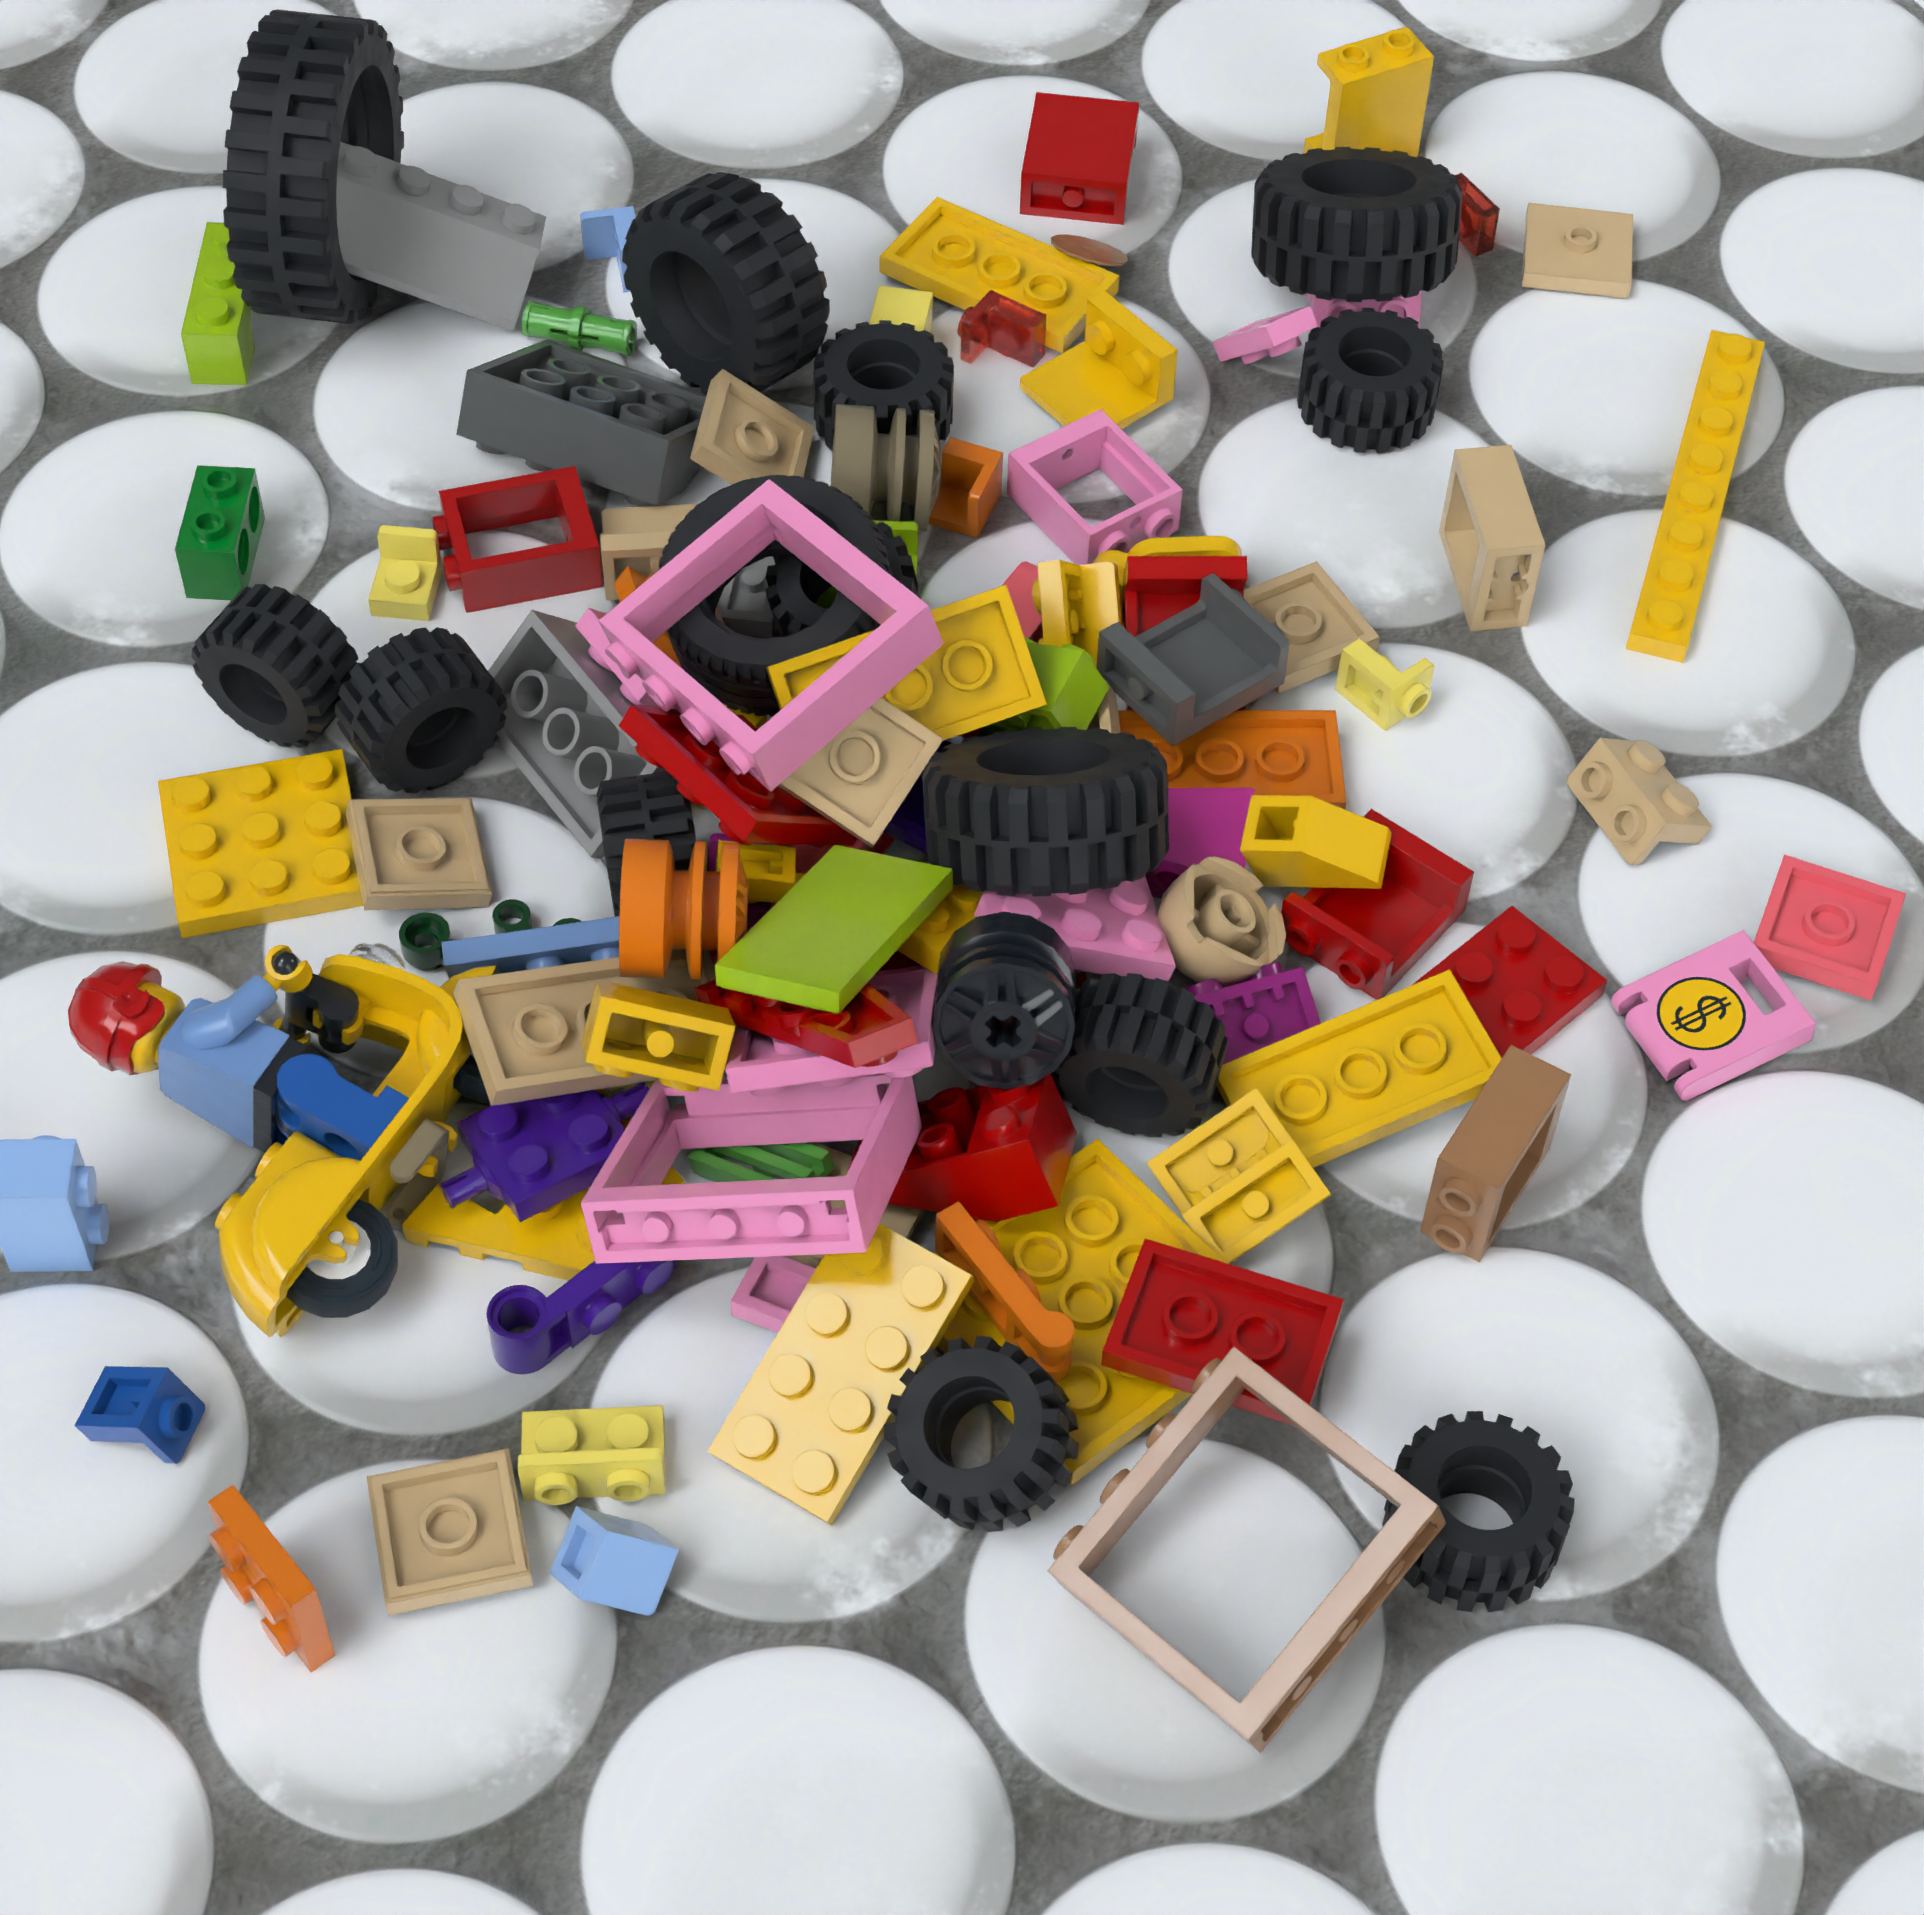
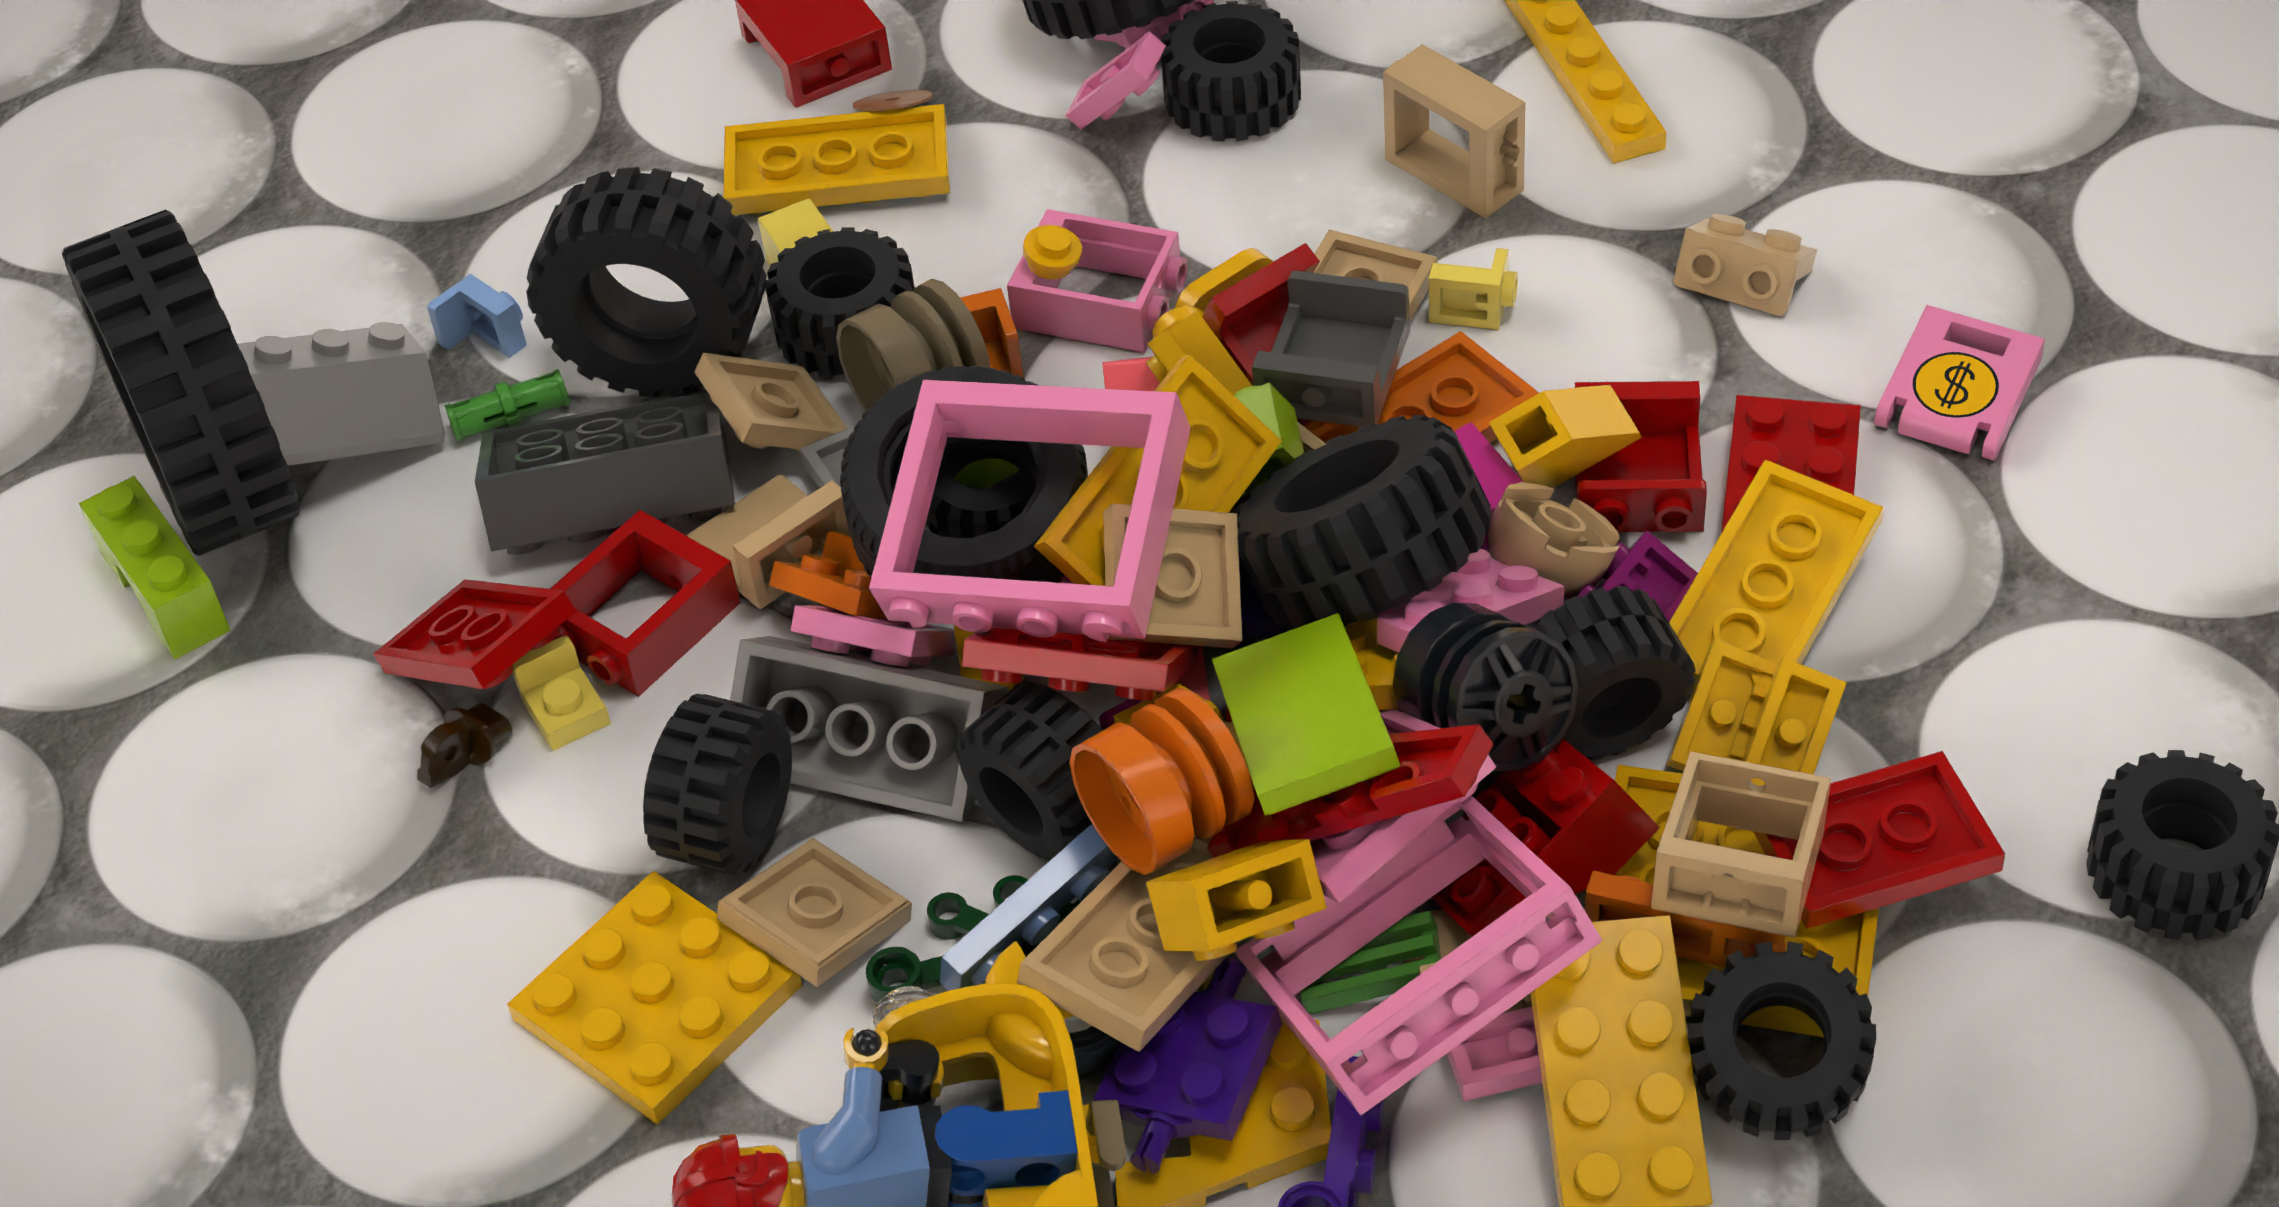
camera: 30 degrees left, 5 degrees down
green brick [175,465,265,600] -> none
black tyre [191,584,359,748] -> none
clear red bracket [957,290,1046,368] -> none
yellow bracket [1020,290,1178,429] -> none
window [1047,1347,1447,1753] -> none
medium nougat window [1420,1045,1572,1262] -> none
coral plate [1754,854,1906,1001] -> none
none -> red plate [373,579,576,689]
none -> dark brown piece [417,703,512,788]
none -> yellow plate [1023,225,1082,280]
none -> tan window [1651,751,1831,938]

